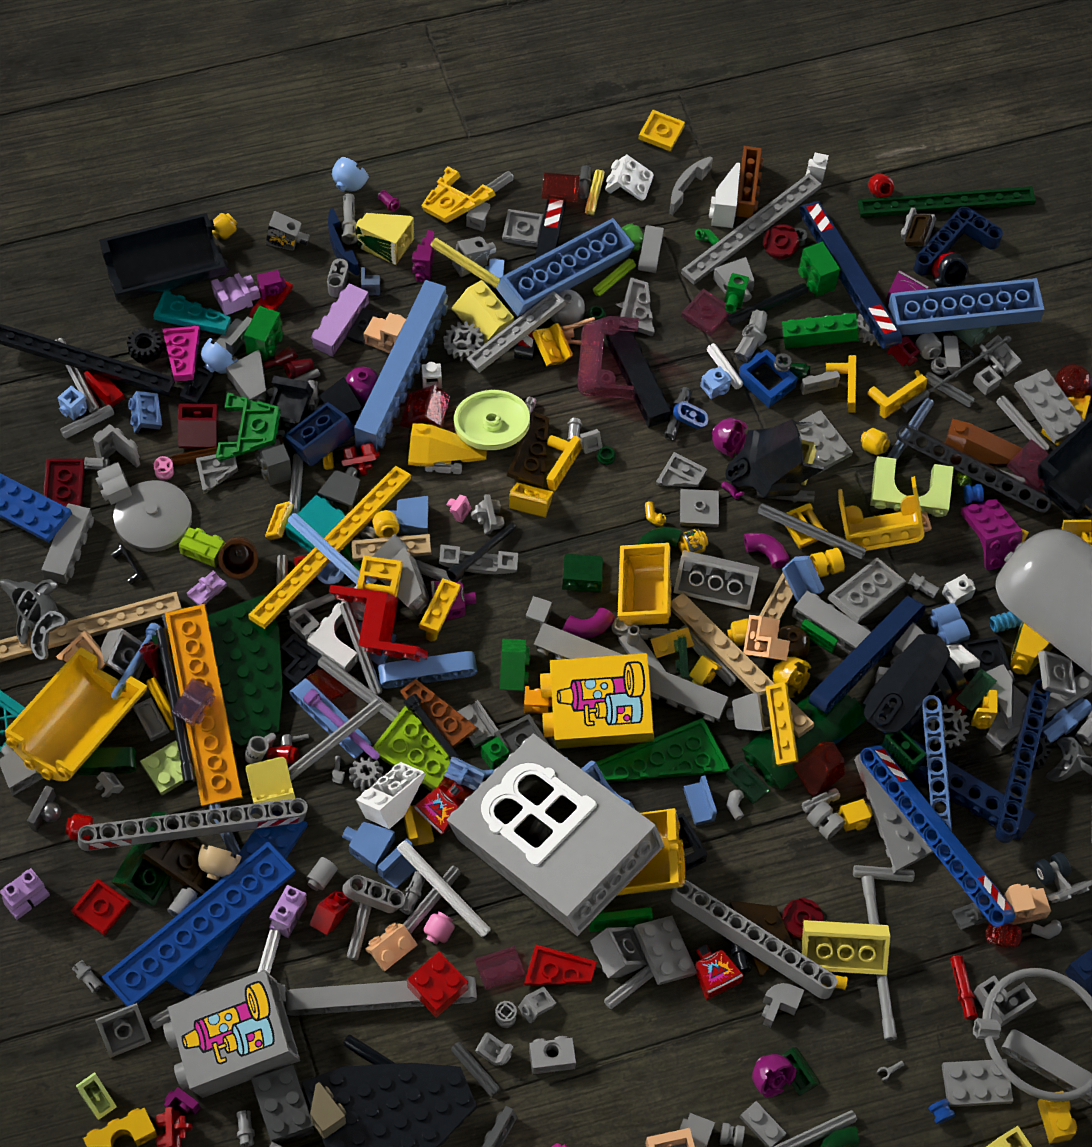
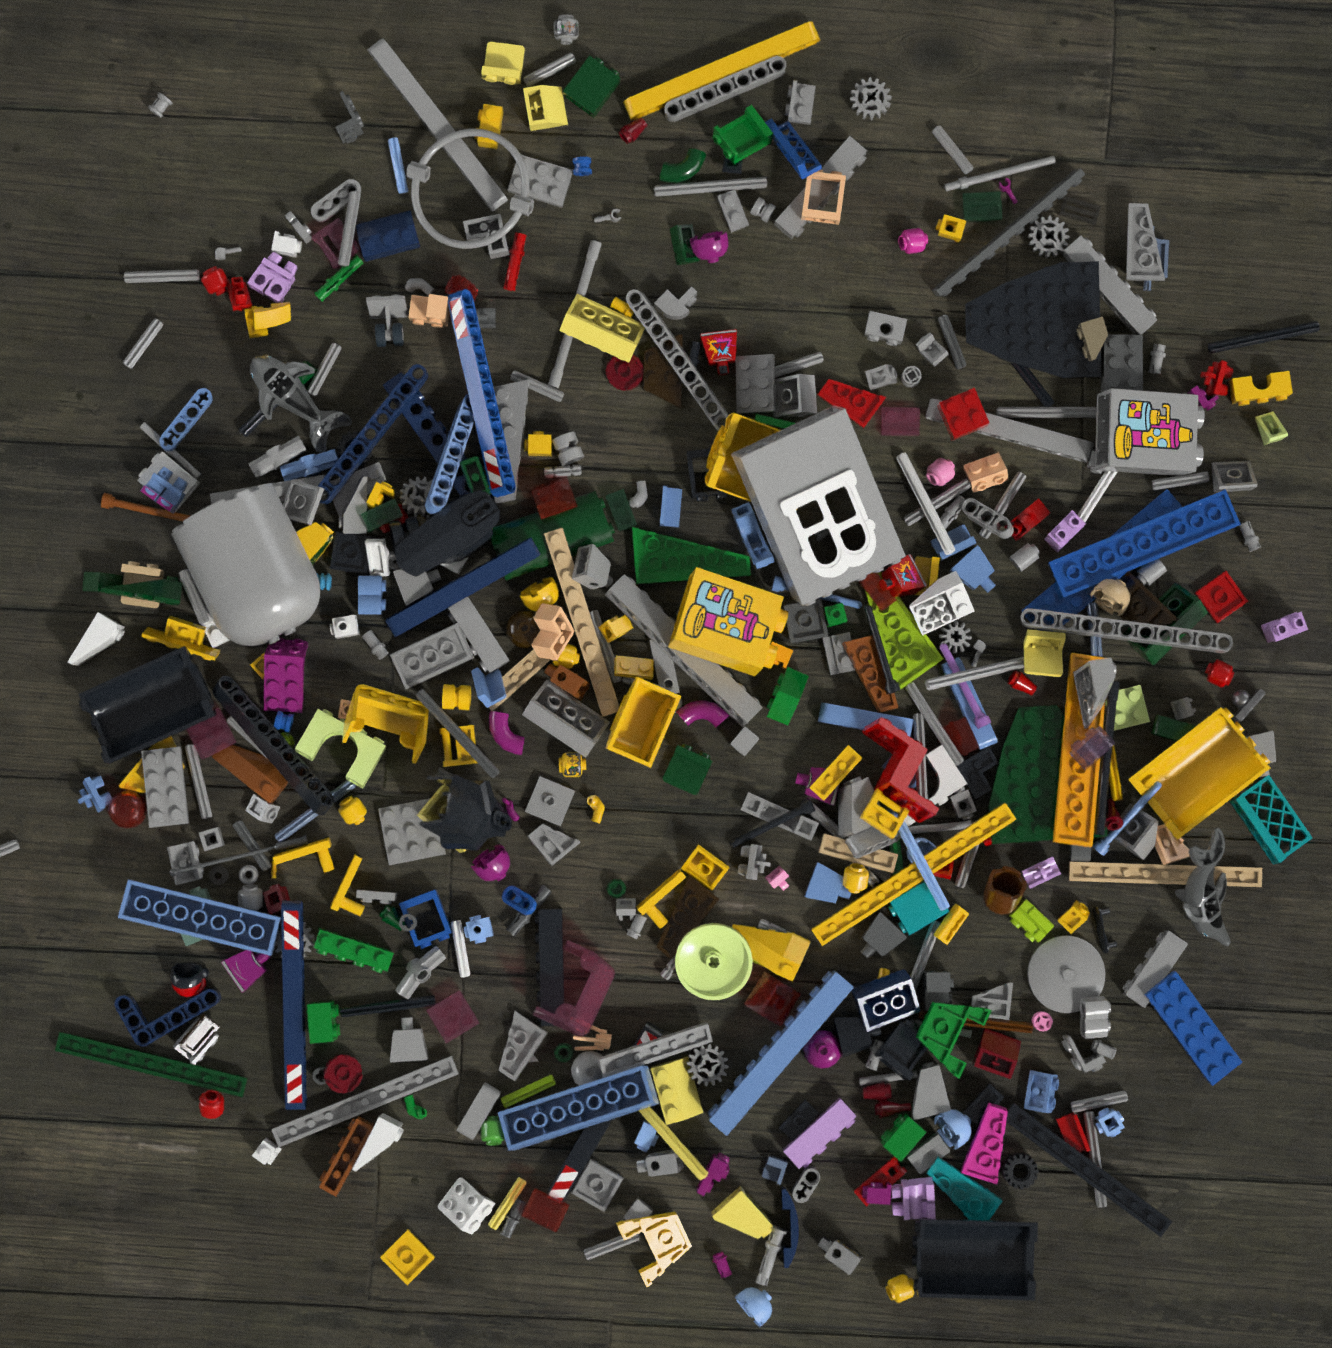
camera: 160 degrees left, 25 degrees up
dark red tile [43,459,85,507] -> none
light grey tile [133,698,169,741] -> none
light grey piece [245,733,276,764] -> none
light grey hand [281,734,309,746] -> none
red hips [342,442,380,476] -> none
light nougat brick [364,313,406,353] -> none
white brick [422,362,442,389] -> none
medium blue hips [444,757,486,791] -> none
yellow bracket [532,323,573,366] -> none
dark green cylinder [637,527,682,548] -> none
light grey slope [670,157,713,216] -> none
clear green plate [674,635,689,678] -> none
green bracket [724,273,749,313] -> none
yellow plate [765,682,798,766] -> none
green tile [800,619,838,654] -> none
light grey slope [943,336,961,377] -> none
none -> light grey bracket [245,794,280,823]
none -> dark orange torso [544,663,591,701]
none -> light grey axle [996,407,1097,418]
none -> yellow bracket [1057,900,1090,934]
none -> light grey wedge [1073,658,1116,729]

